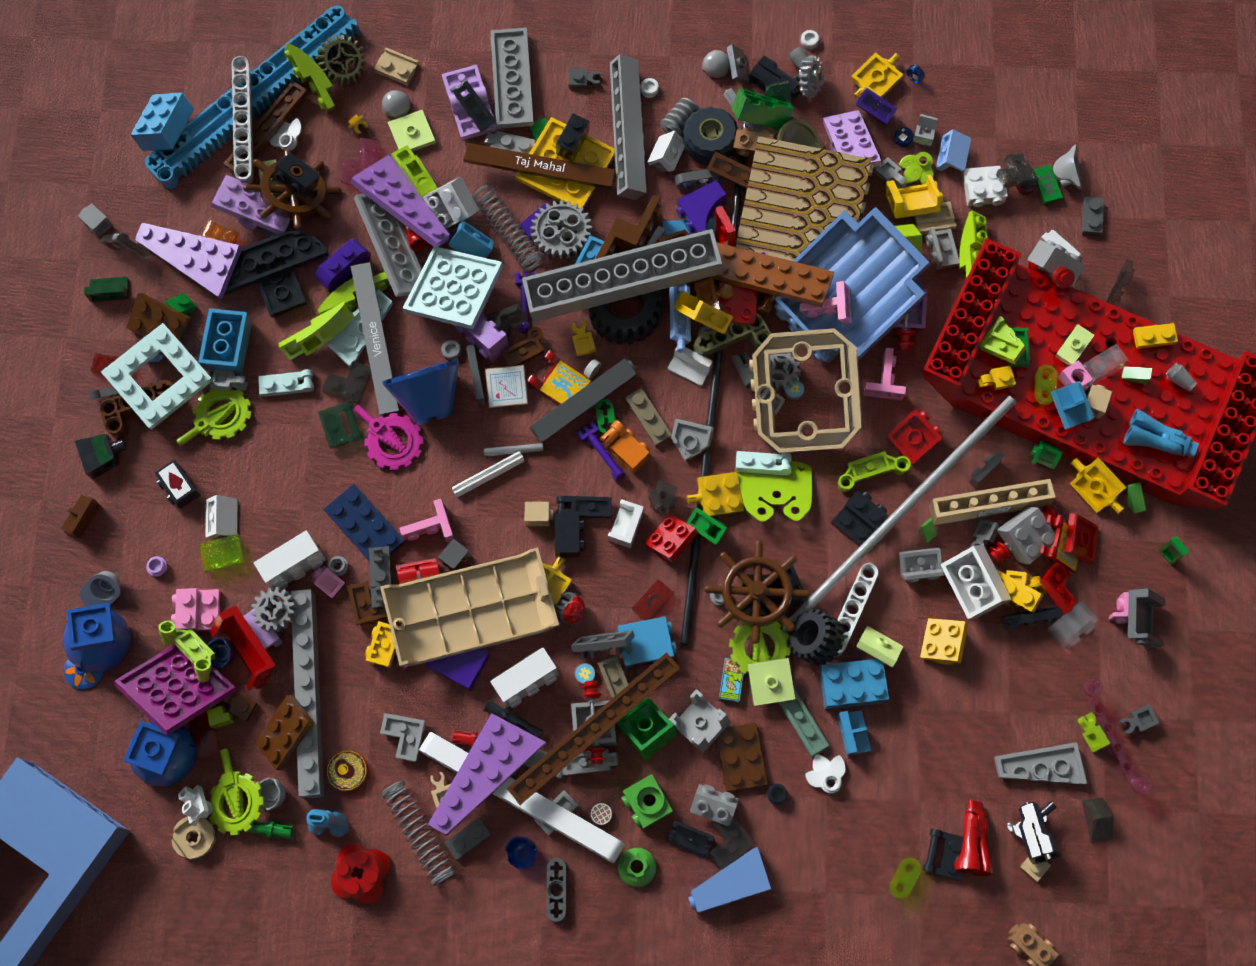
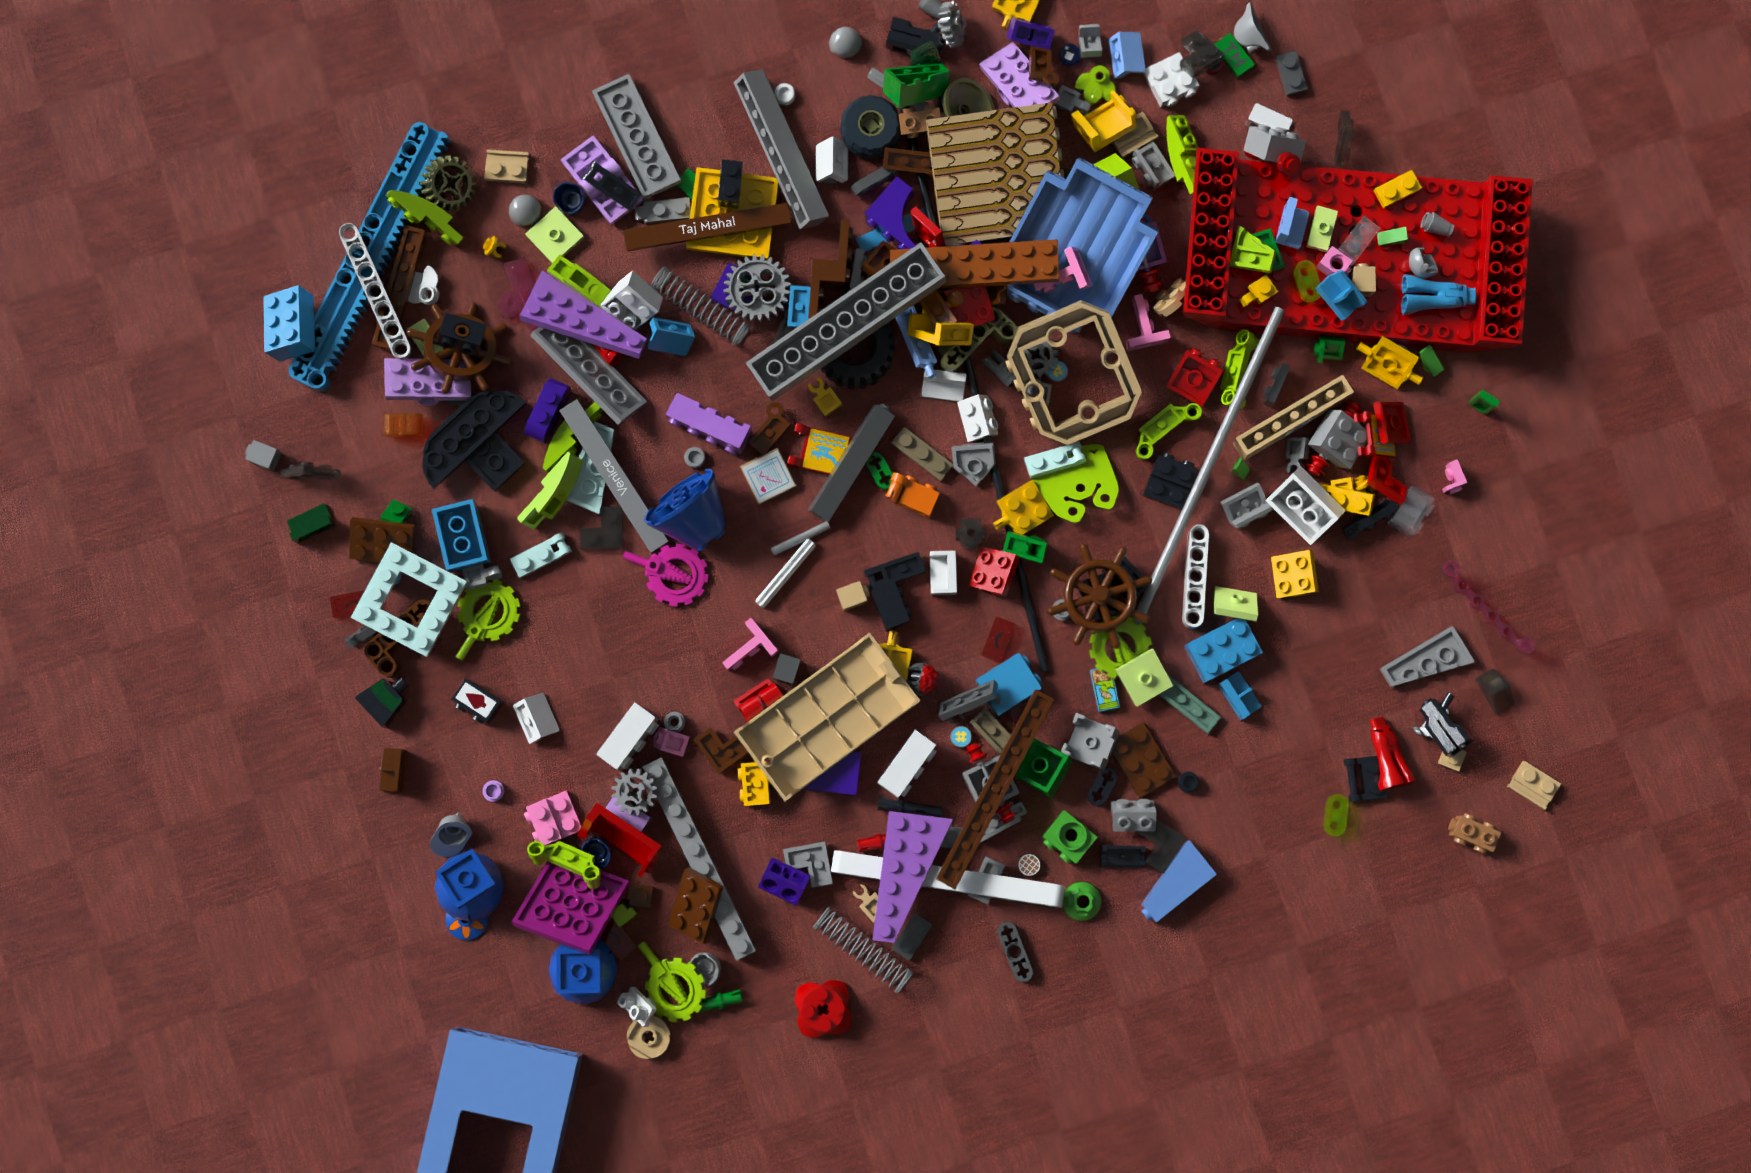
camera: 25 degrees left, 10 degrees up
wing [135,223,242,300] -> none
clear neon green plate [199,534,245,573] -> none
dark azure piece [307,809,349,837] -> none
clear green plate [318,401,364,449] -> none
dark blue plate [323,484,405,561] -> none
tile [326,750,368,792] -> none
dark grey plate [369,546,392,609] -> none
light aqua plate [403,247,504,329] -> none
dark grey tile [466,345,486,406] -> none
clear smoke slope [485,304,528,338] -> none
clear blue hair [505,836,538,870] -> none
dark purple hinge [515,272,535,334] -> none
dark grey plate [568,68,600,89] -> none
dark purple hinge [575,420,626,482] -> none
white tile [584,359,601,379] -> none
light grey piece [660,98,700,135] -> none
flat silver plate [727,44,749,85] -> none
black tyre [788,609,845,666] -> none
white plate [805,754,845,794] -> none
lime plate [1078,712,1110,752] -> none
dark grey plate [1118,705,1160,735] -> none
dark grey panel [1128,589,1165,650] -> none
none -> dark blue hair [552,182,586,215]
none -> dark purple brick [758,858,810,906]
none -> white bracket [957,394,998,442]
none -> reddish brown hinge [1029,46,1059,86]
none -> black beam [1087,768,1117,806]
none -> tan plate [1153,278,1186,317]
none -> lime plate [1220,329,1260,409]
none -> light blue panel [1275,197,1309,249]
none -> light grey hair [1409,248,1438,279]
none -> tan plate [1507,761,1561,810]

